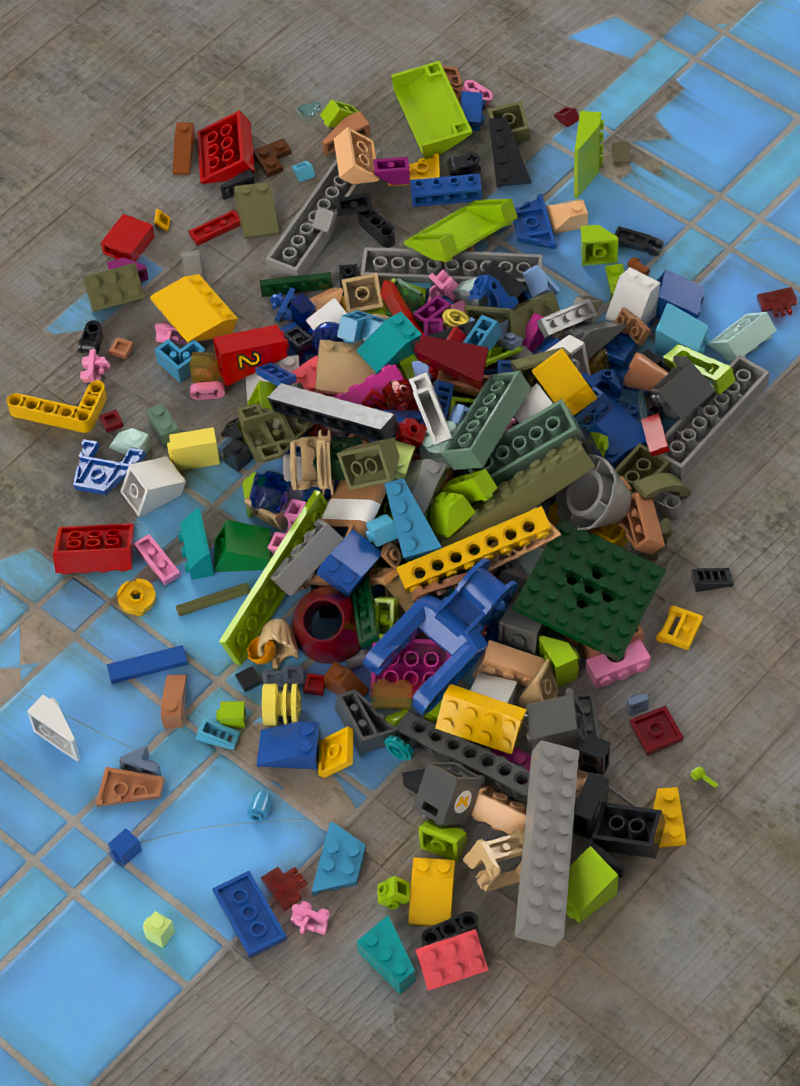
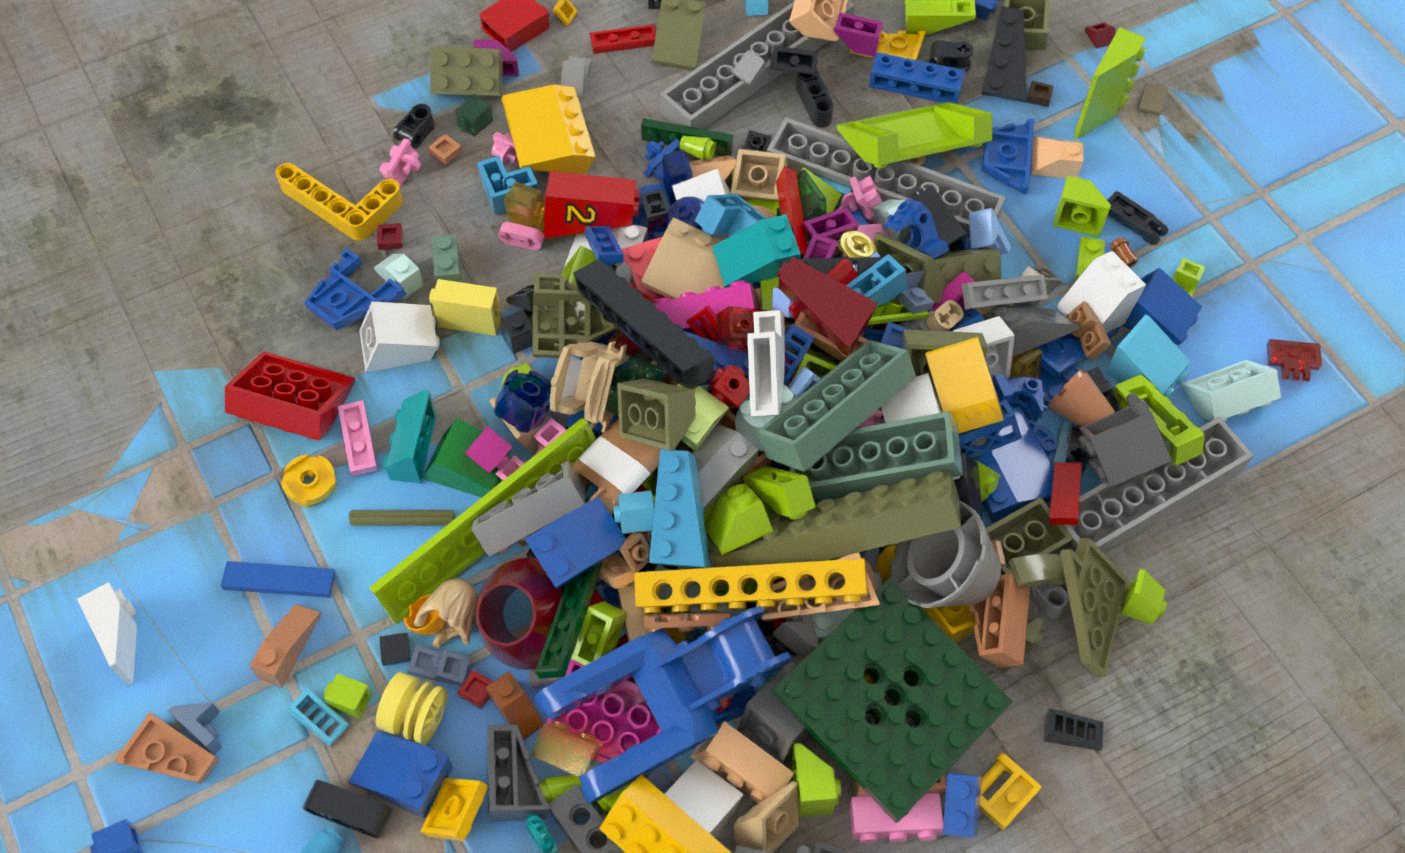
camera: 15 degrees right, 5 degrees up
none -> black beam [302,780,392,839]
none -> clear green brick [455,94,493,137]
none -> dark pink brick [465,426,512,473]
none -> lime cone [679,136,716,161]
none -> tan beam [927,300,963,331]
none -> blue brick [943,772,982,838]
none -> dark brown tile [1026,81,1054,107]
none -> olive wing [1060,538,1130,677]
none -> lime slope [1121,569,1167,625]
none -> lime slope [1173,258,1205,297]

